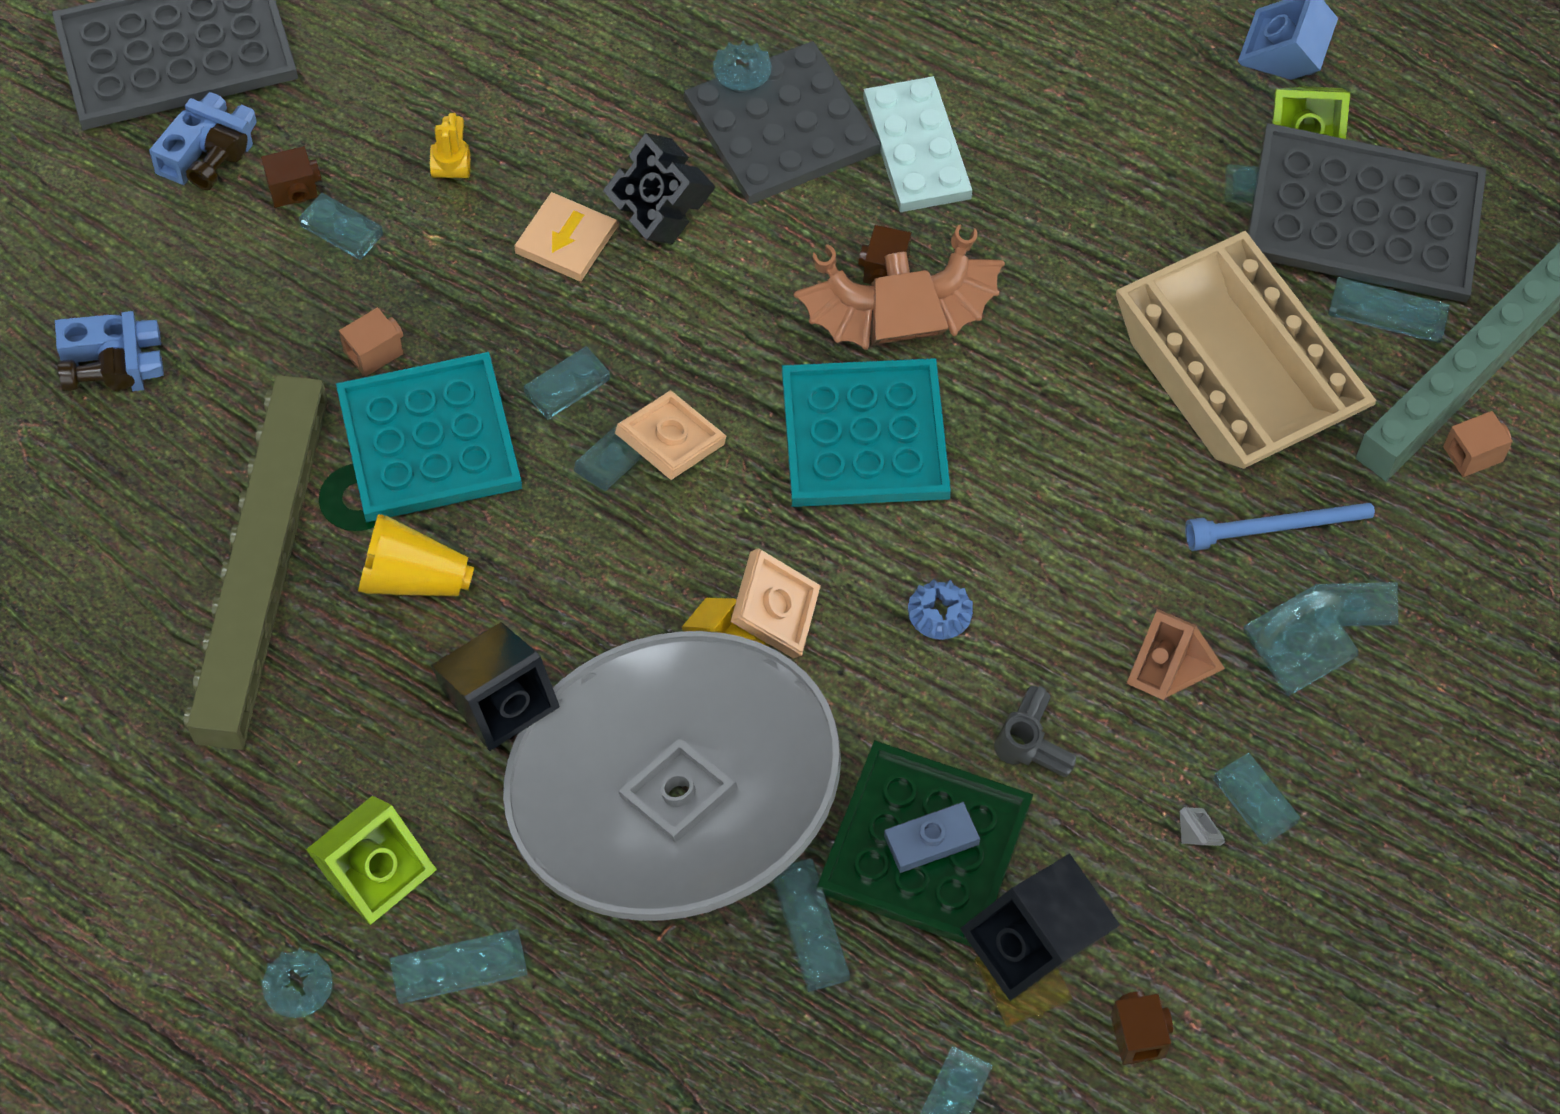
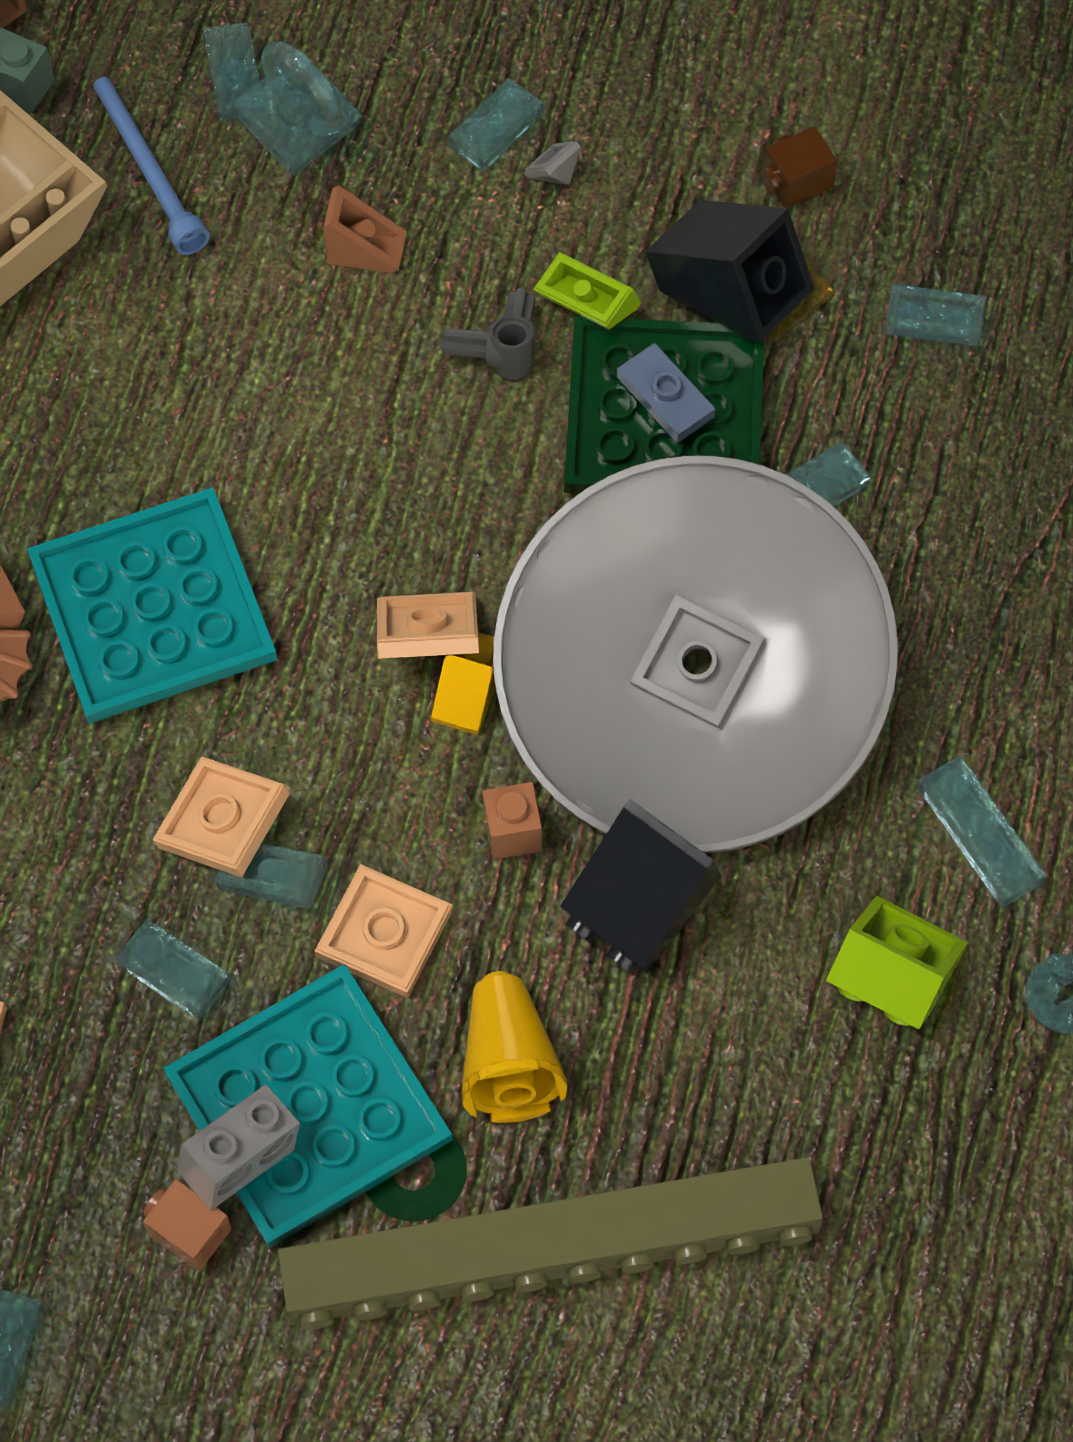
camera: 105 degrees left, 5 degrees up
medium blue gear [908,579,973,640] -> none
none -> light grey brick [177,1084,300,1211]
none -> light nougat tile [315,864,453,998]
none -> nougat brick [482,782,543,860]
none -> lime slope [533,252,642,330]

